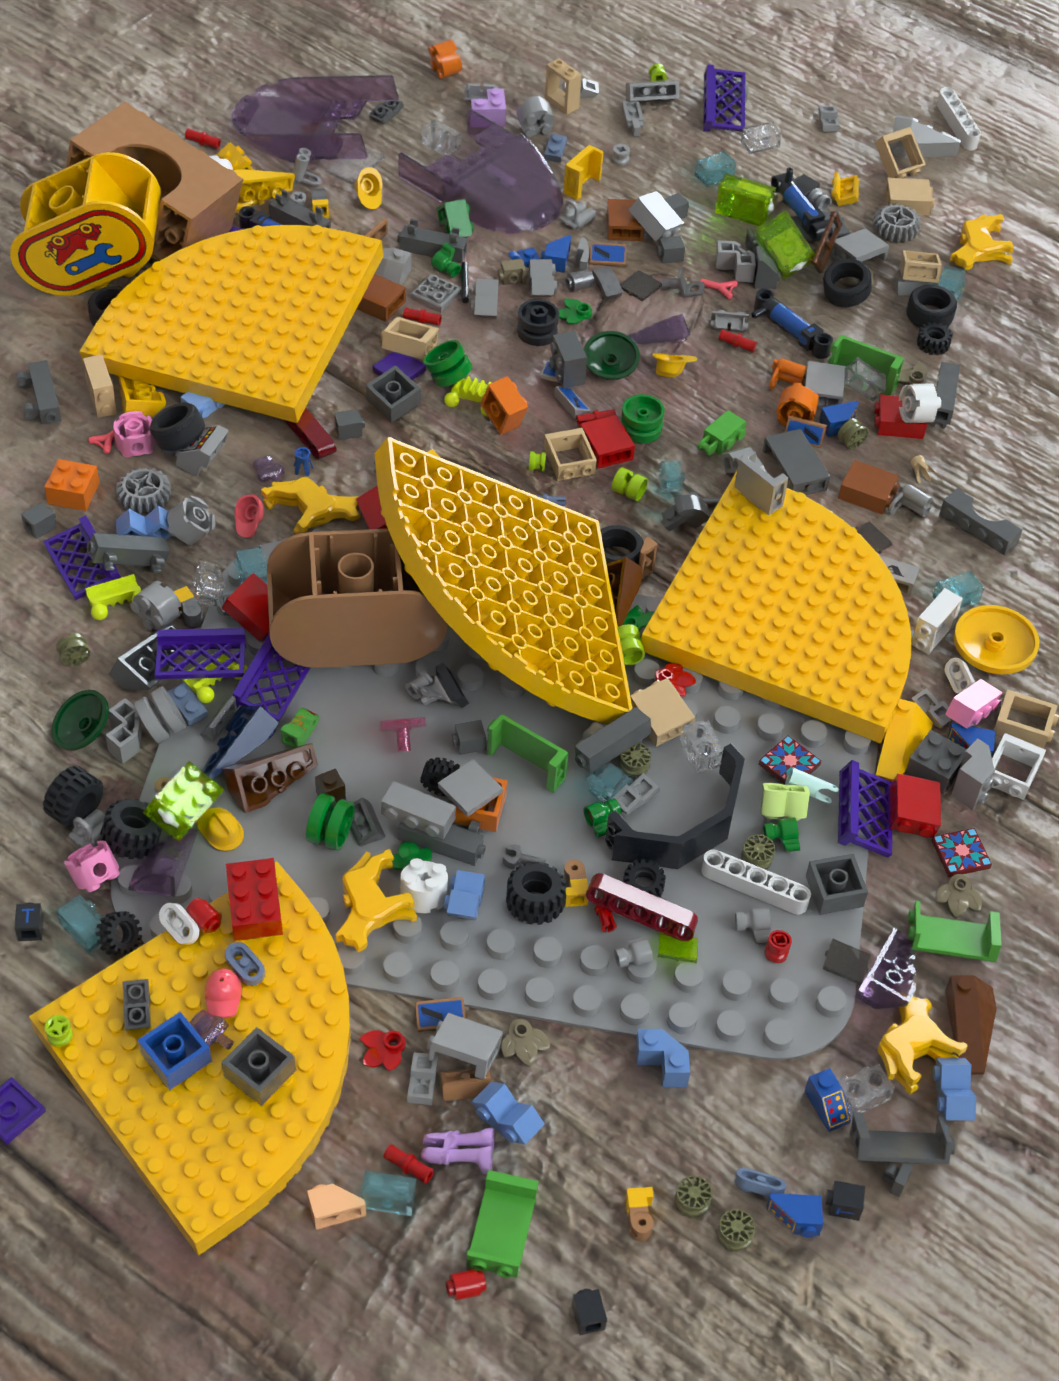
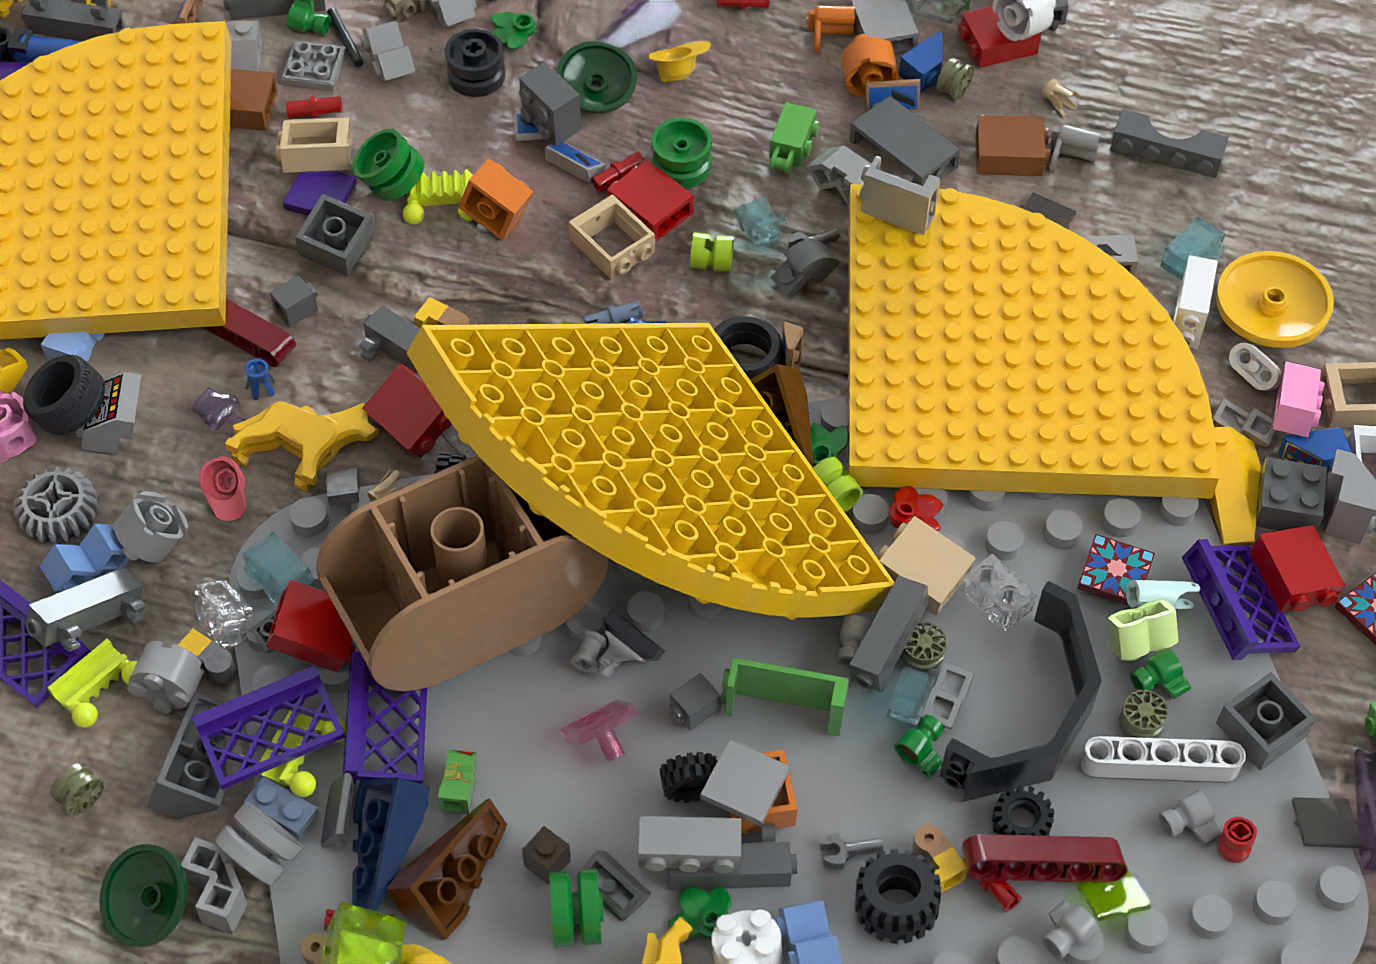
camera: 20 degrees left, 5 degrees up
lime wheel [529,451,546,472] -> none

